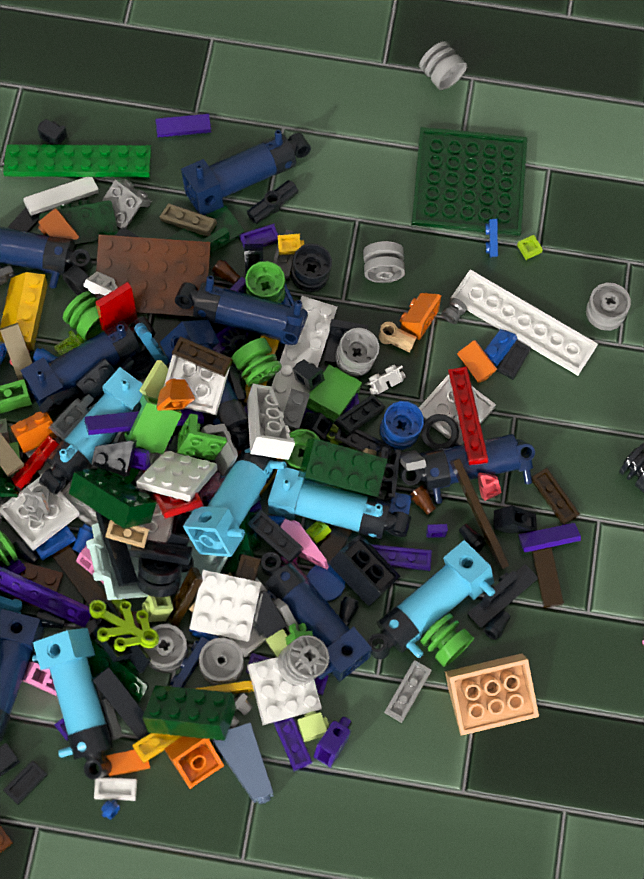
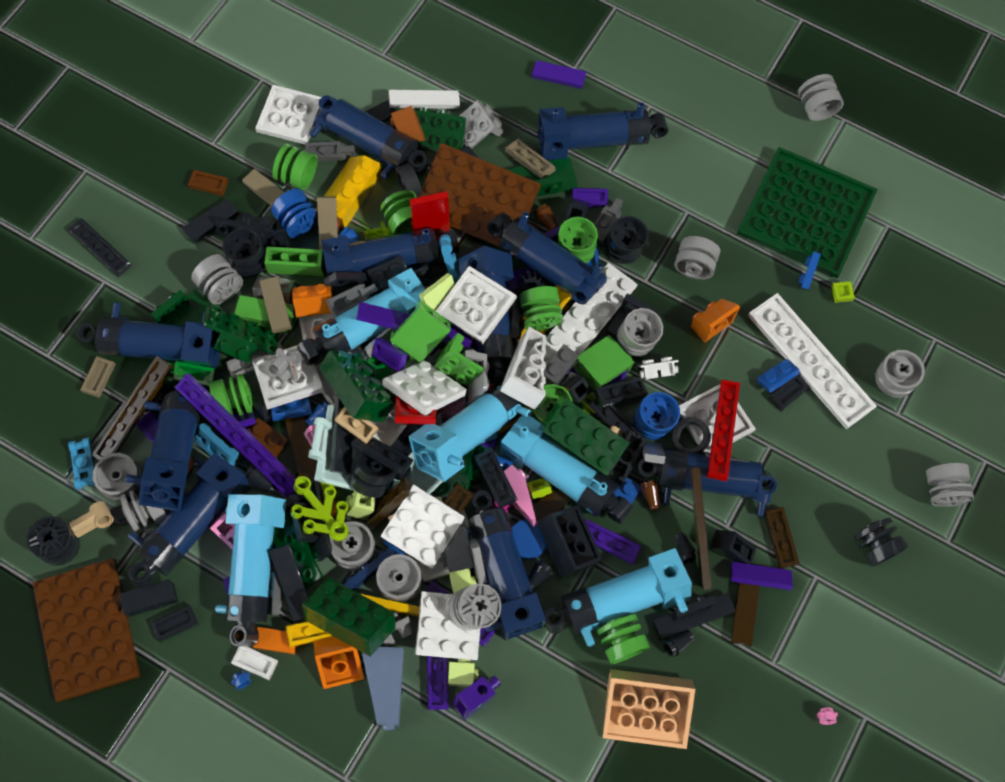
camera: 20 degrees right, 0 degrees up
green plate [3,144,151,177] -> none
red plate [11,435,59,489] -> none
black brick [37,119,68,145] -> none
white wing [84,271,118,296] -> none
wing [91,439,137,477] -> none
orange slope [157,378,195,411] -> none
dark brown tile [172,336,233,377] -> none
black piece [247,180,298,224] -> none
yellow bracket [278,234,304,255] -> none
bright green tile [285,623,313,645] -> none
black brick [293,359,325,391] -> none
tan piece [378,322,417,352] -> none
light grey plate [384,660,432,723] -> none
dark purple tile [426,524,448,538] -> none
flat silver wheel [441,298,467,324] -> none
orange slope [457,340,497,382] -> none
coral slope [478,472,502,501] -> none

